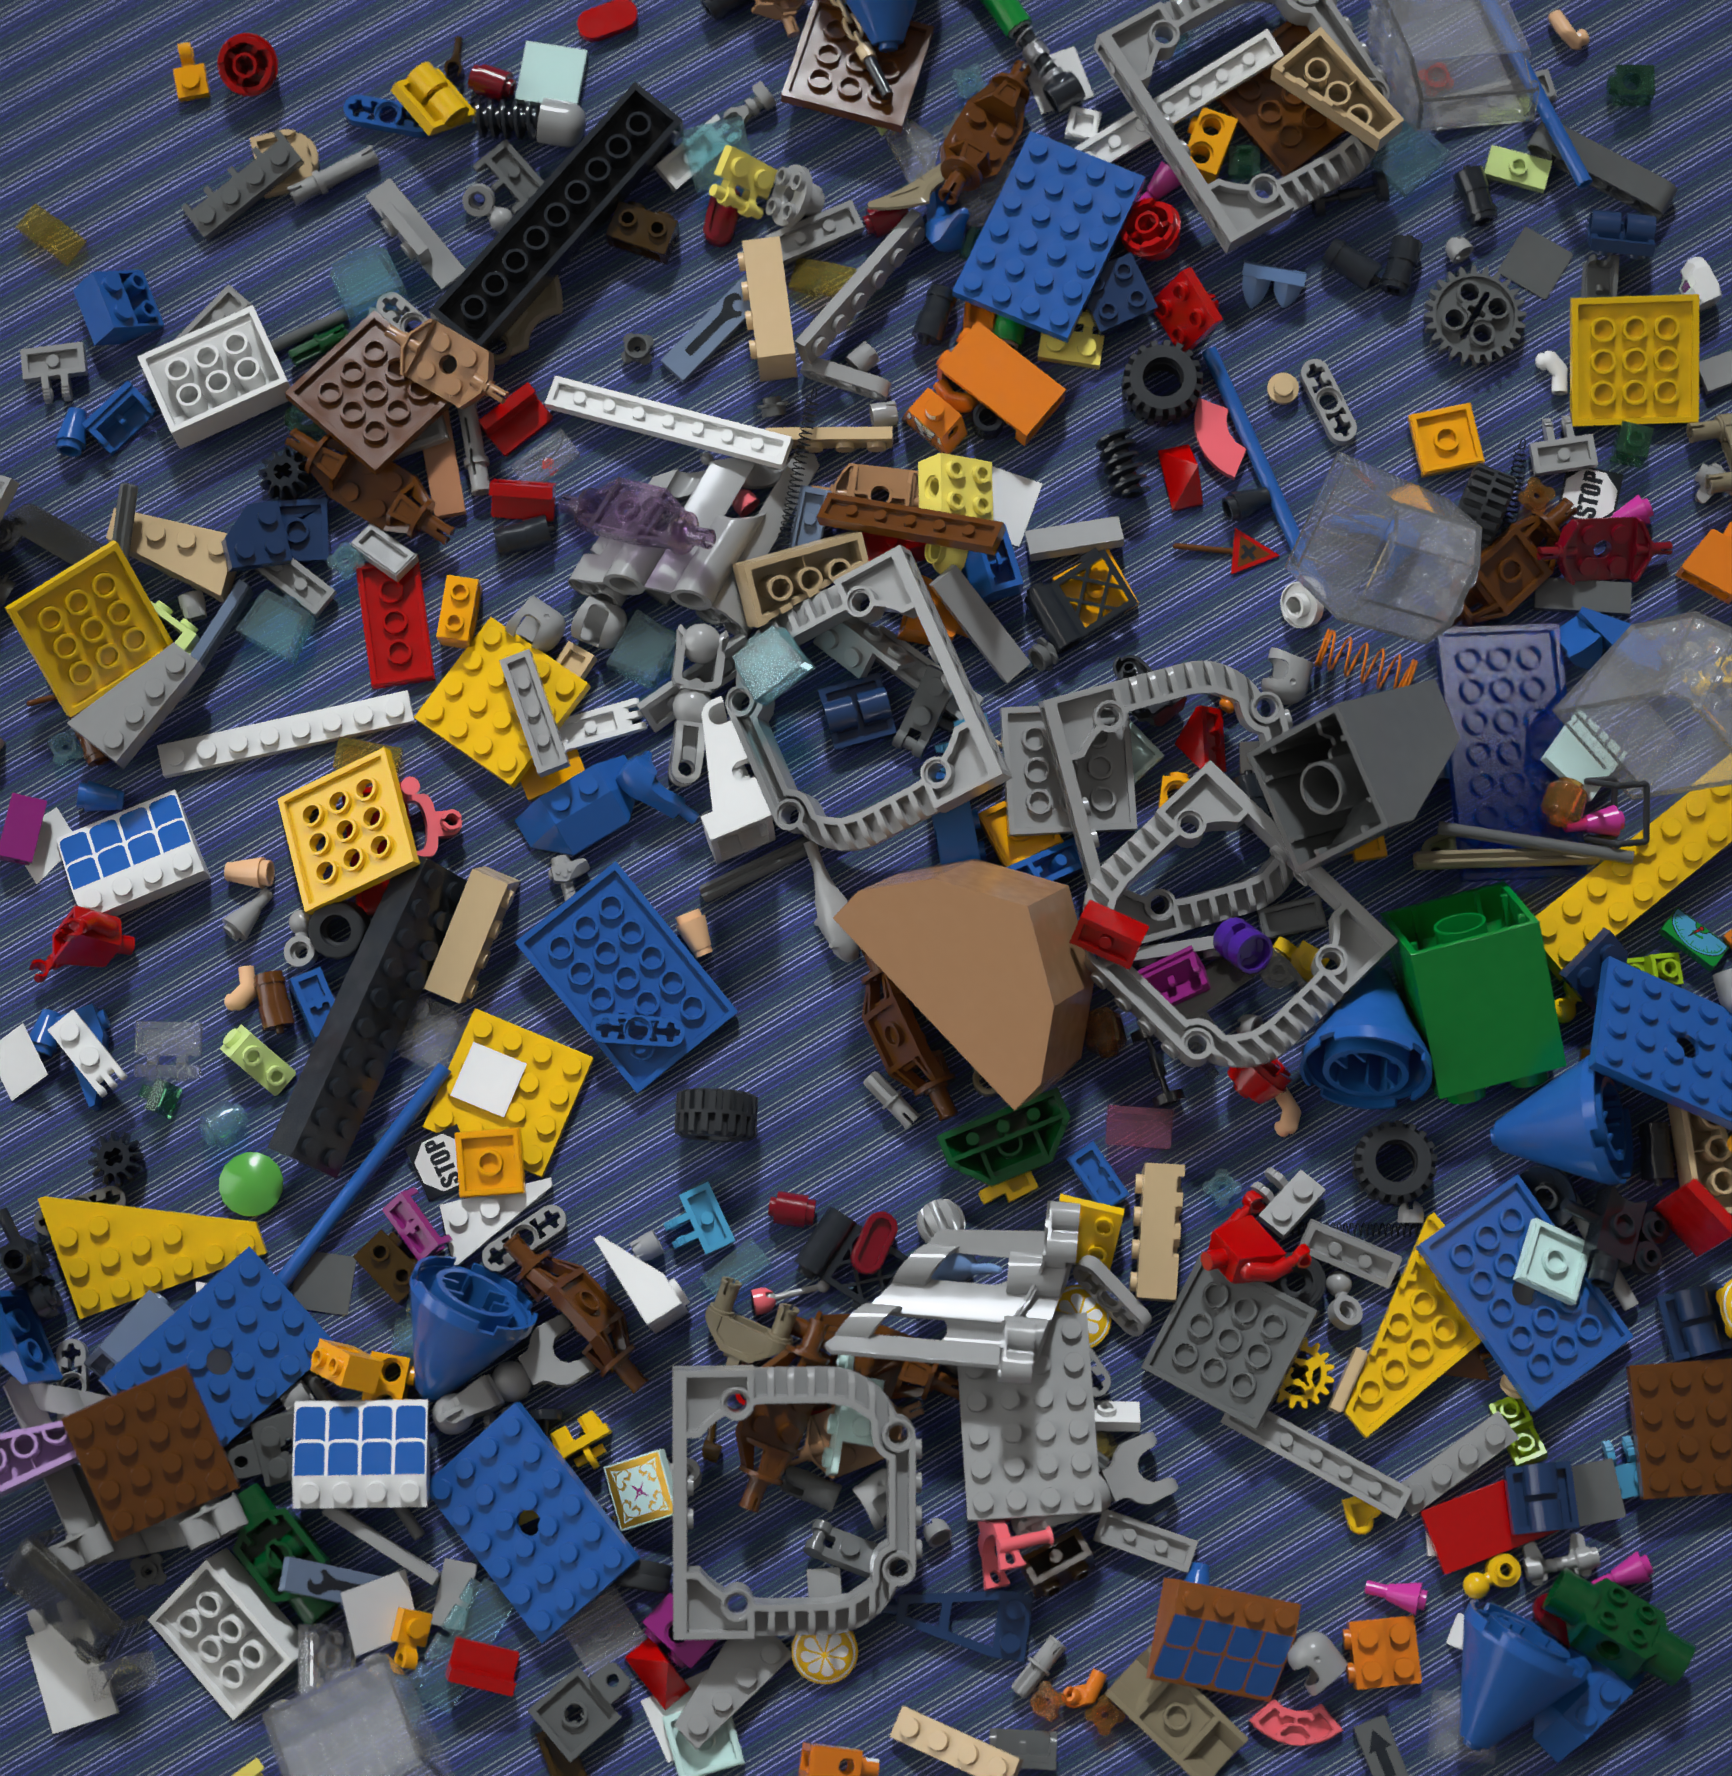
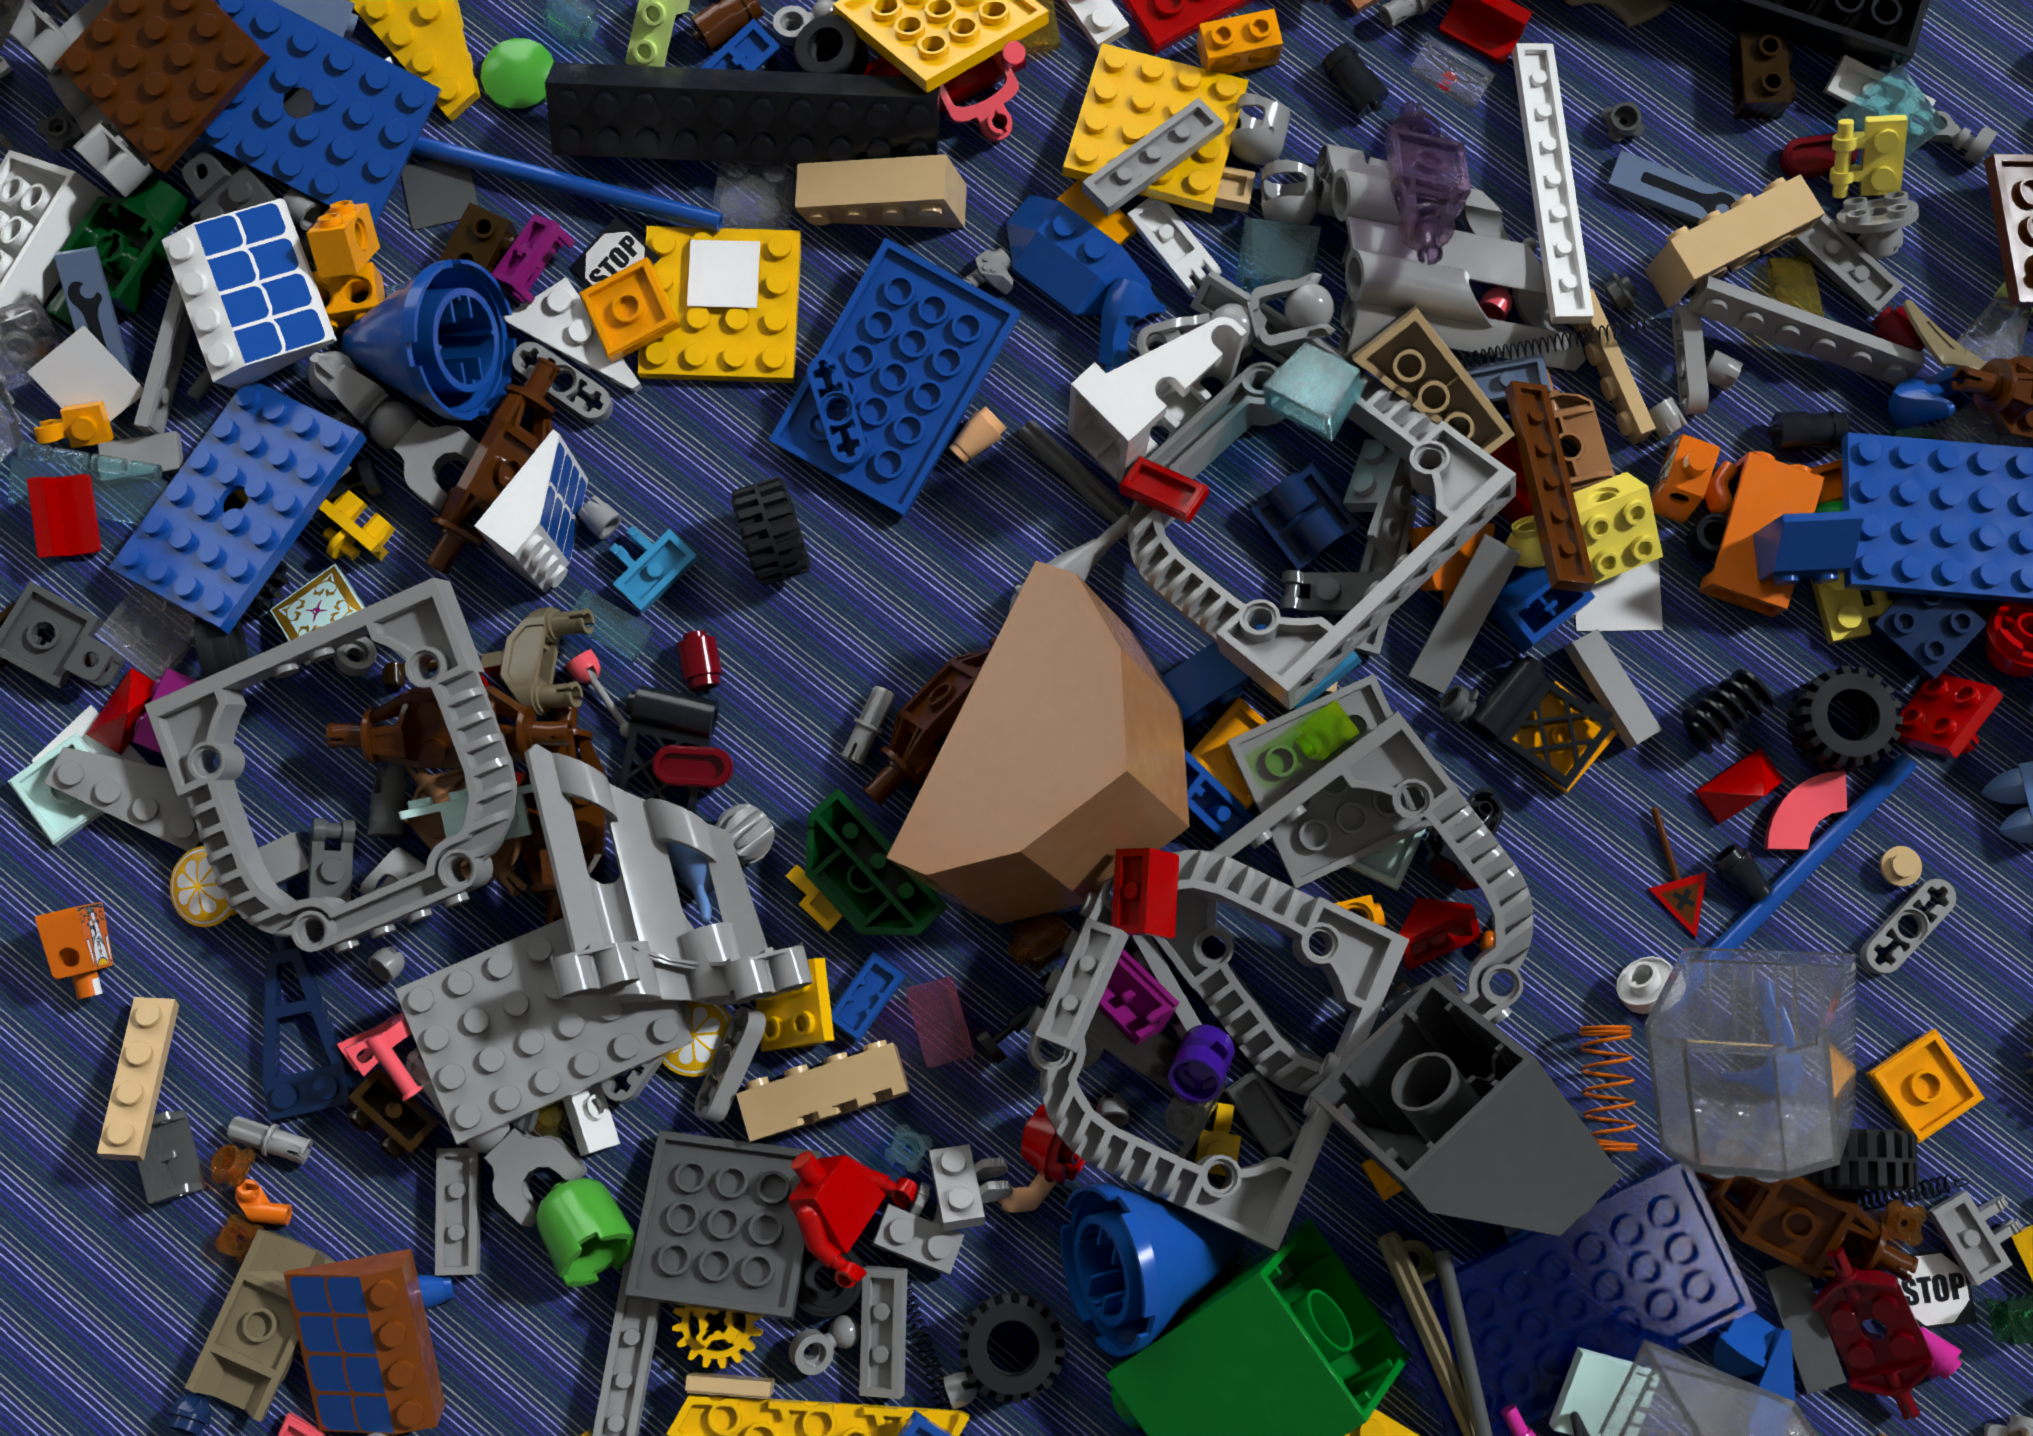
camera: 65 degrees right, 0 degrees up
red panel [489,479,556,521] -> none
light grey helmet [1261,647,1314,705] -> none
clear orange head [1541,777,1588,828] -> none
none -> bright green cylinder [536,1178,636,1287]
none -> light grey hinge [929,1144,1013,1231]
none -> light grey plate [1035,918,1129,1053]
none -> red tile [1119,456,1209,524]
none -> clear neon green bracket [1295,699,1360,762]
none -> blue slope [1753,510,1864,586]

